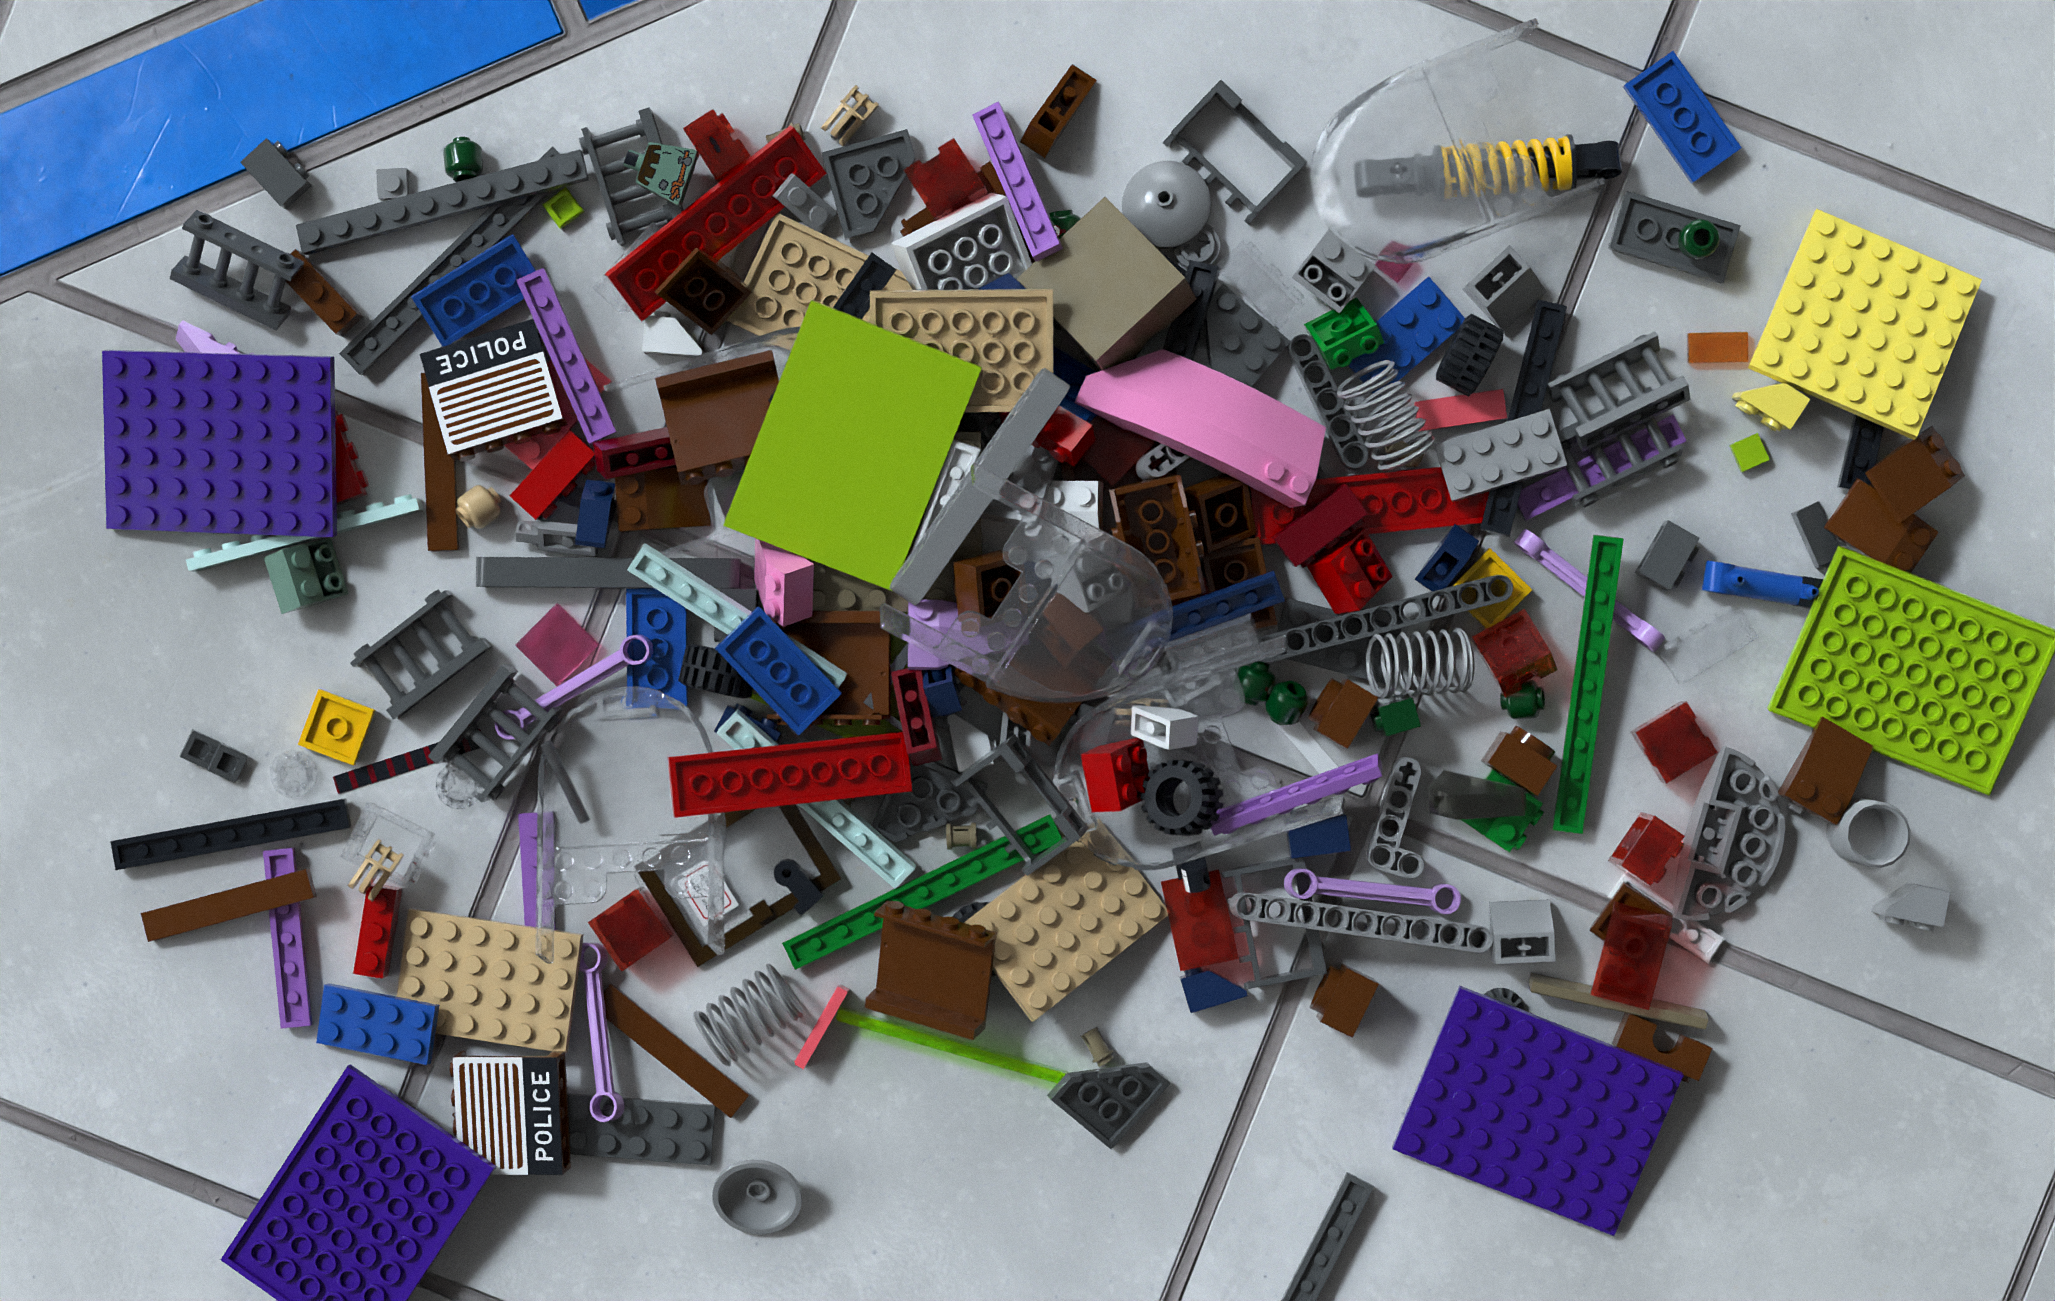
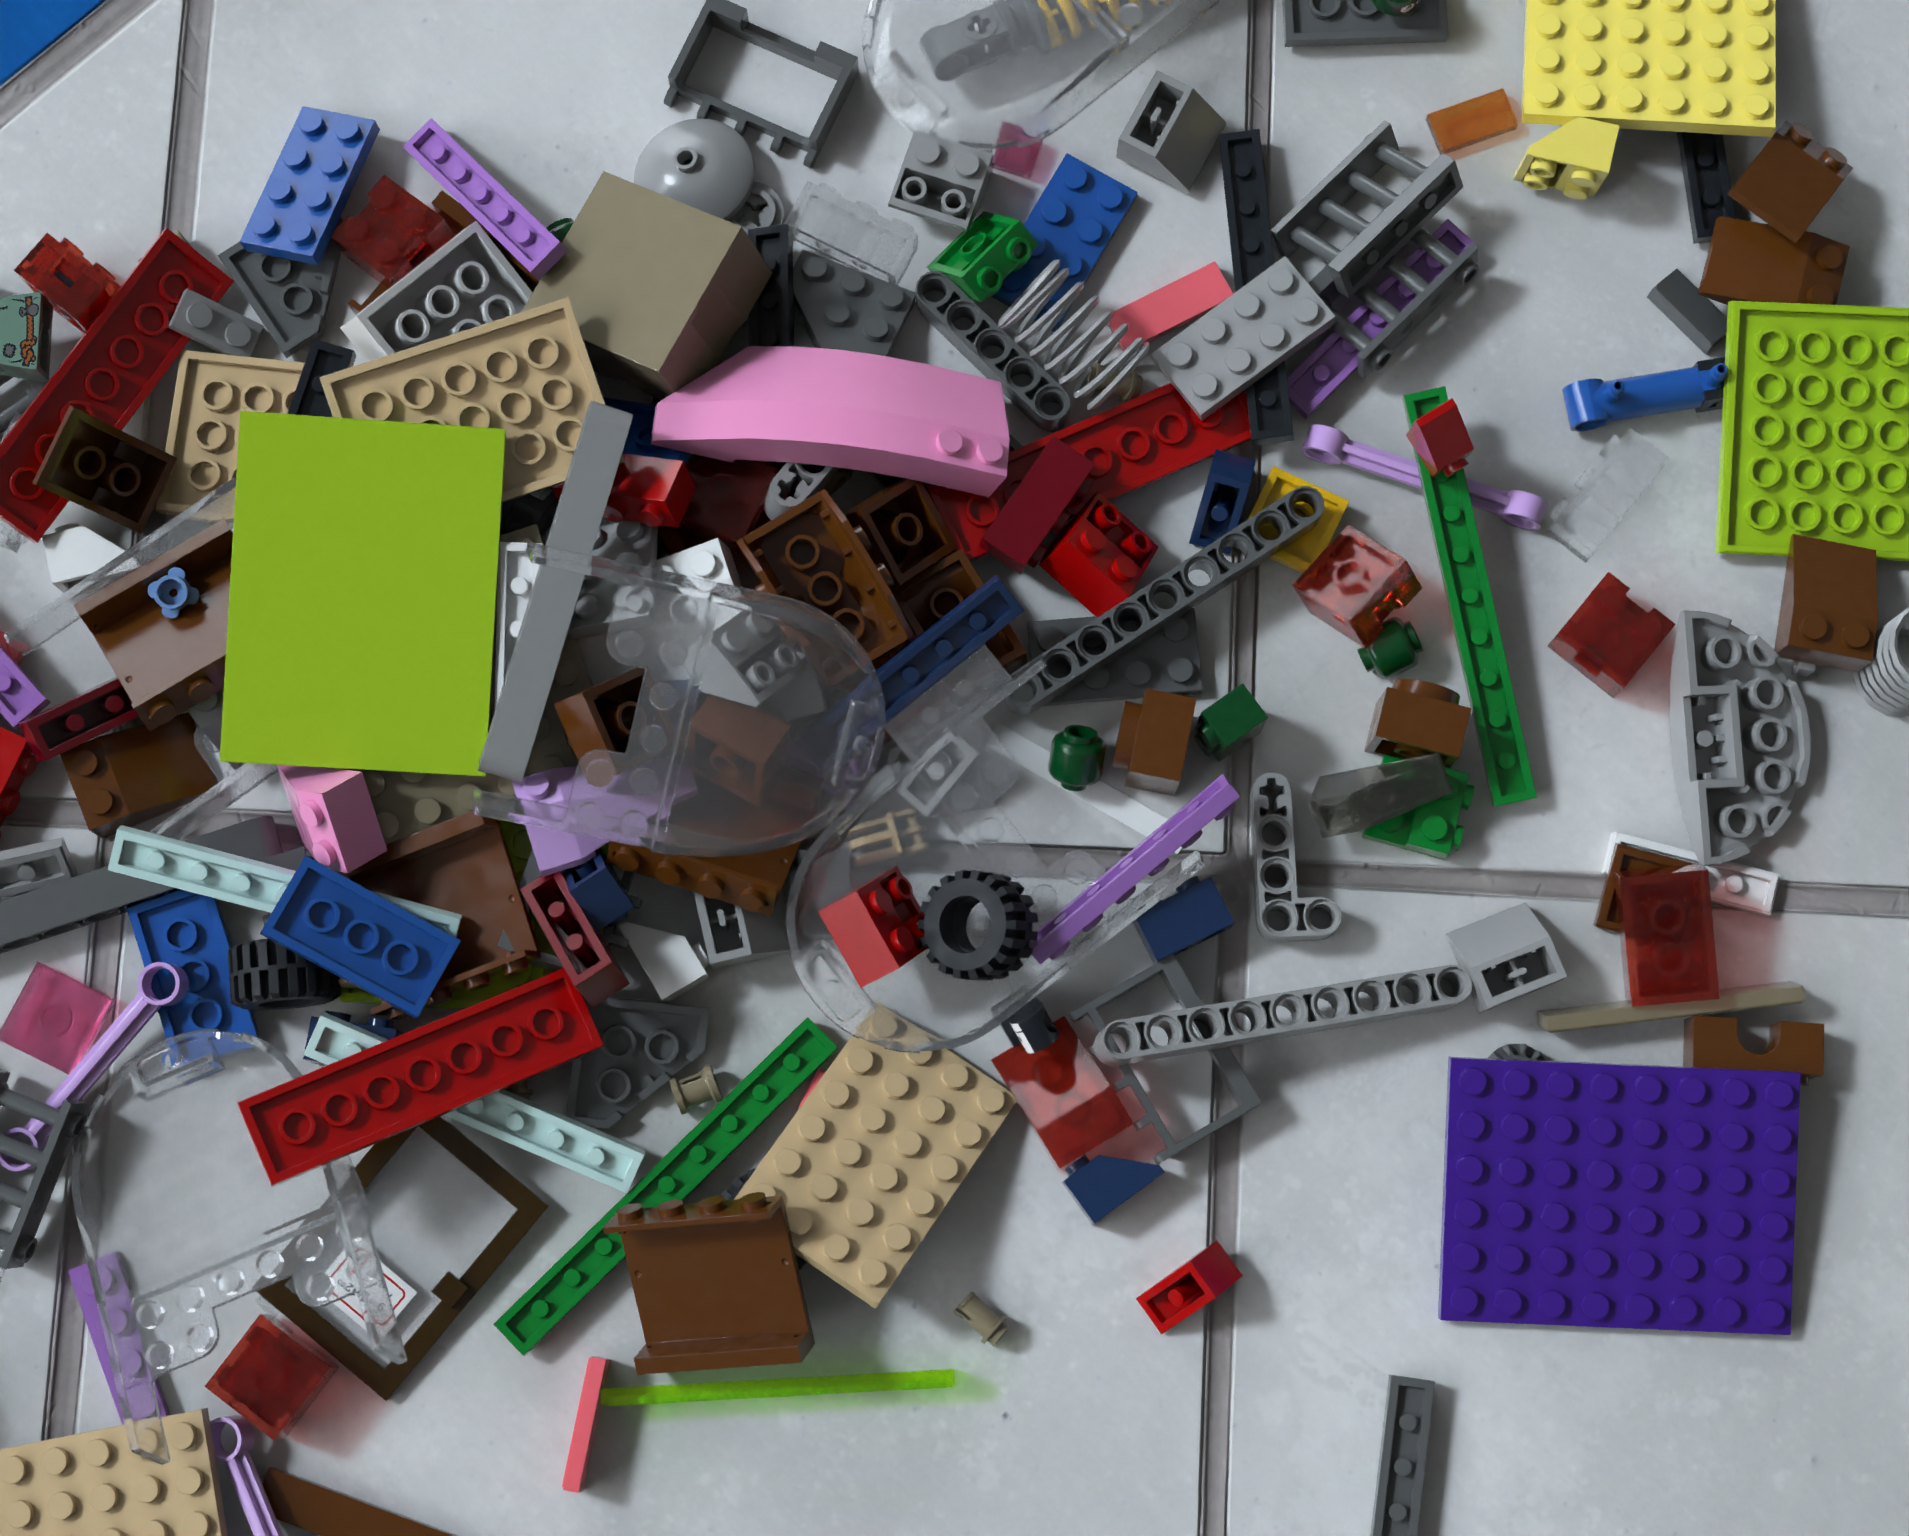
camera: 15 degrees left, 10 degrees down
flat silver bar [541,740,590,824] -> none
dark blue slope [575,480,616,548] -> none
light grey piece [693,964,803,1066] -> none
black leg [773,859,825,916] -> none
tan arm [821,85,879,146] -> none
dark grey hinge [951,734,1089,876] -> none
reddish brown slope [1020,64,1097,158] -> none
dark grey plate [1047,1062,1171,1150] -> none
white slope [1131,705,1198,750] -> none
dark green head [1232,659,1276,706] -> none
lavender piece [1284,868,1461,914] -> none
reddish brown piece [1310,963,1379,1038] -> none
light grey piece [1366,628,1475,699] -> none
black tyre [1436,314,1504,396] -> none
clear red brick [1608,812,1685,886] -> none
dark grey brick [1635,520,1700,590] -> none
lime tile [1729,433,1770,472] -> none
none -> medium blue plate [148,567,200,618]
none -> plate [239,106,380,265]
none -> red slope [1136,1240,1243,1334]
none -> red slope [1406,398,1474,478]

